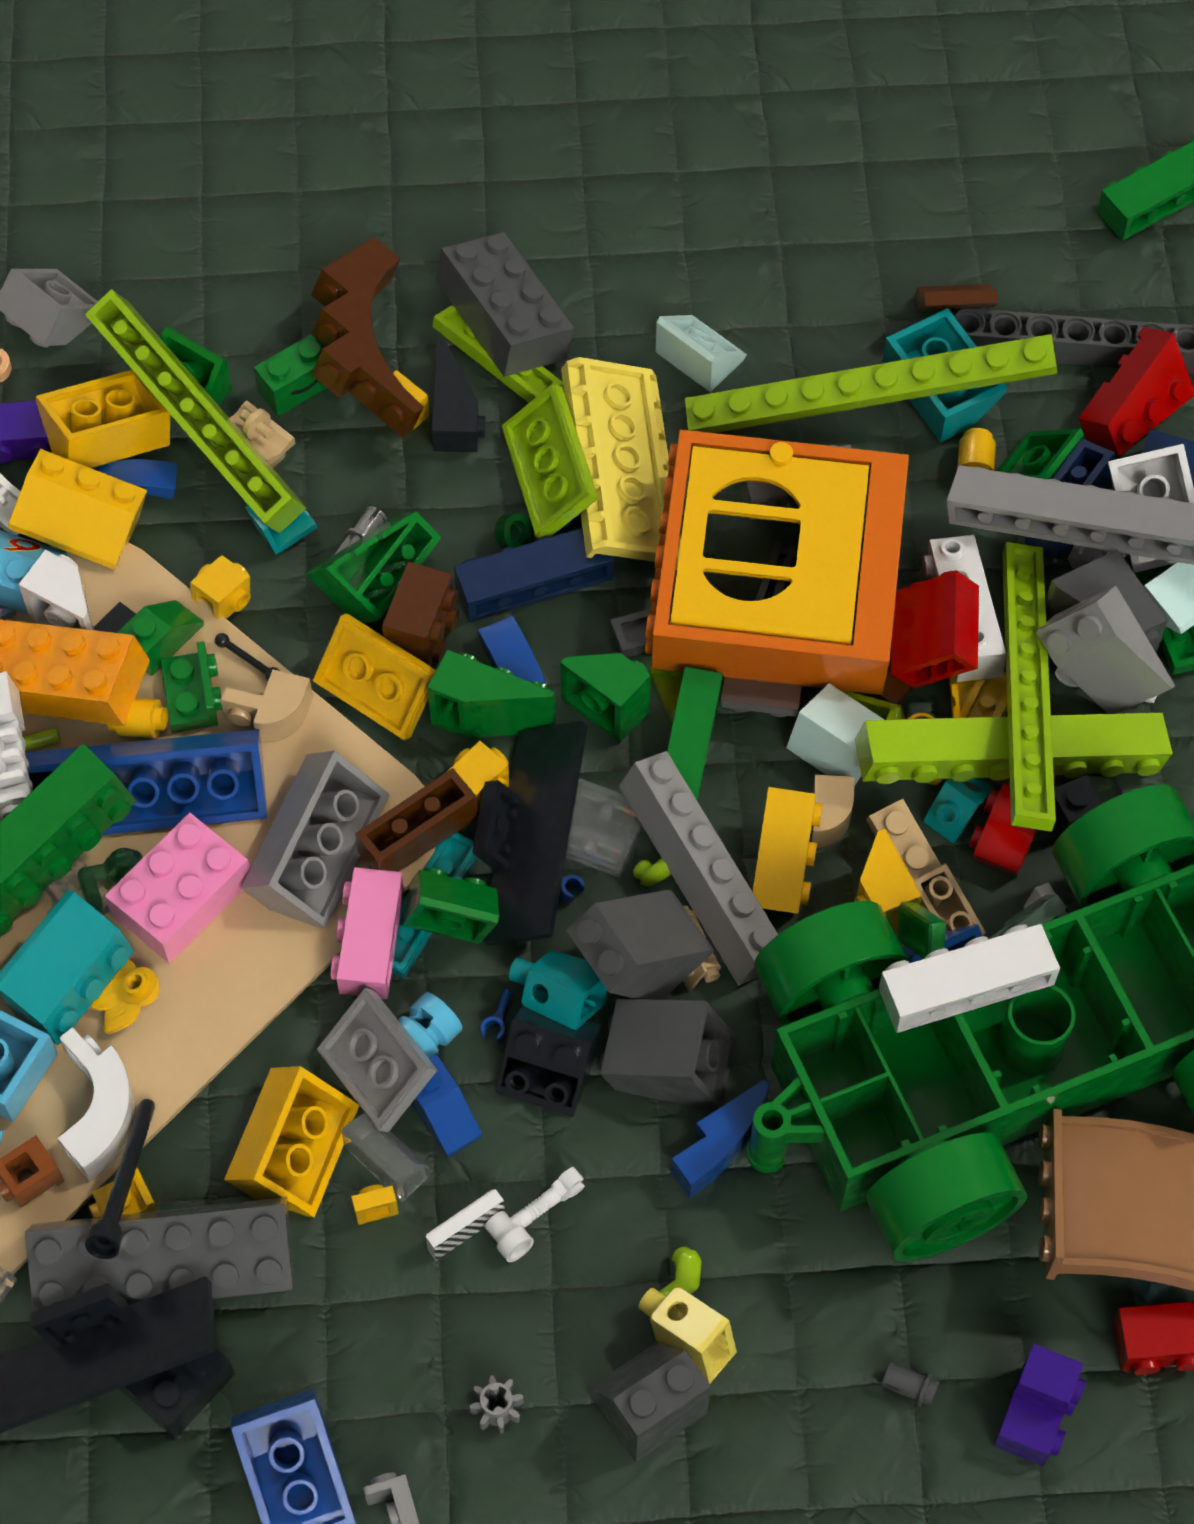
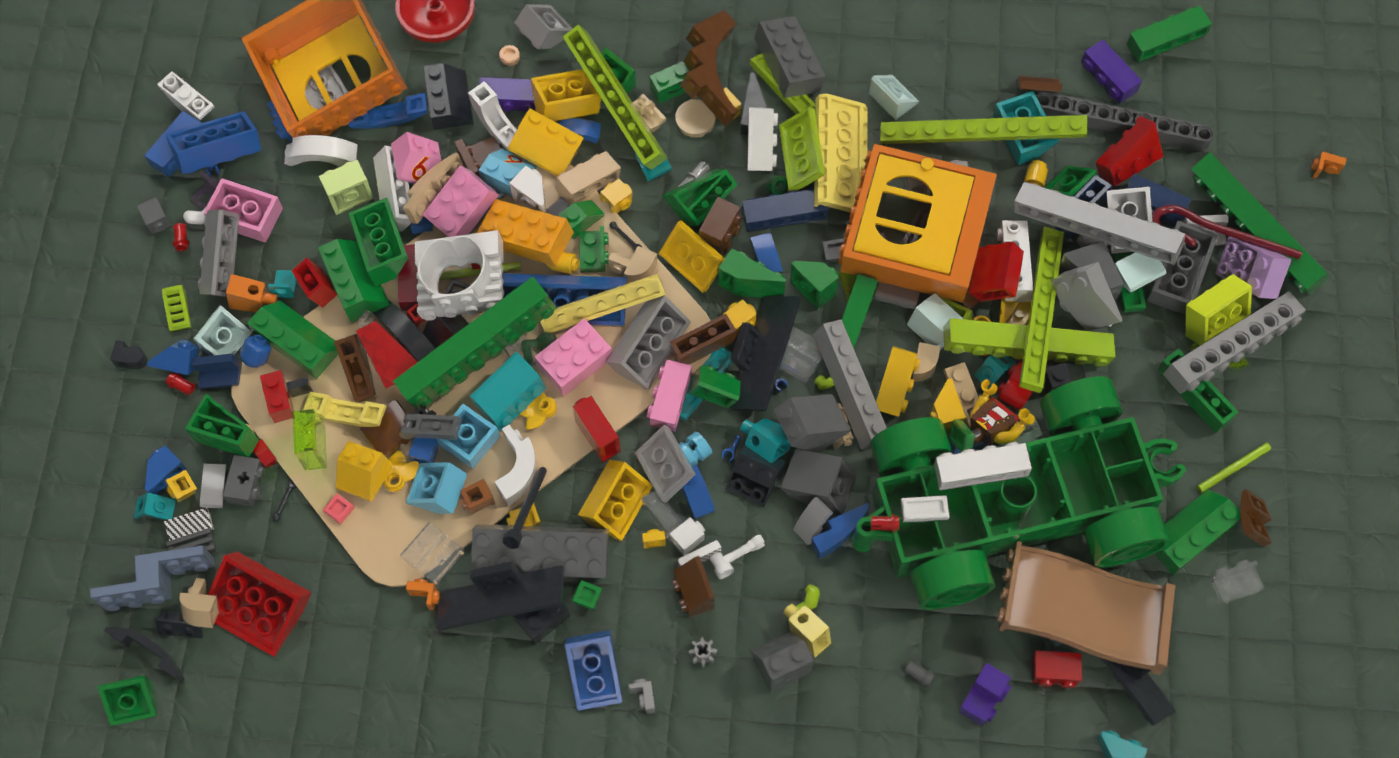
camera: 10 degrees right, 5 degrees up
none -> light yellow tile [540,274,665,335]
none -> tan brick [555,151,621,205]
none -> red brick [572,396,621,463]
none -> green tile [572,580,602,611]
none -> white brick [670,518,705,556]
none -> reddish brown slope [671,556,714,617]
none -> tan tile [676,100,715,138]
none -> white slope [748,108,778,171]
none -> light grey slope [793,497,833,545]
none -> red pin [871,514,899,532]
none -> white tile [900,496,949,522]
none -> torso [970,379,1035,446]
none -> dark purple brick [1081,40,1142,103]

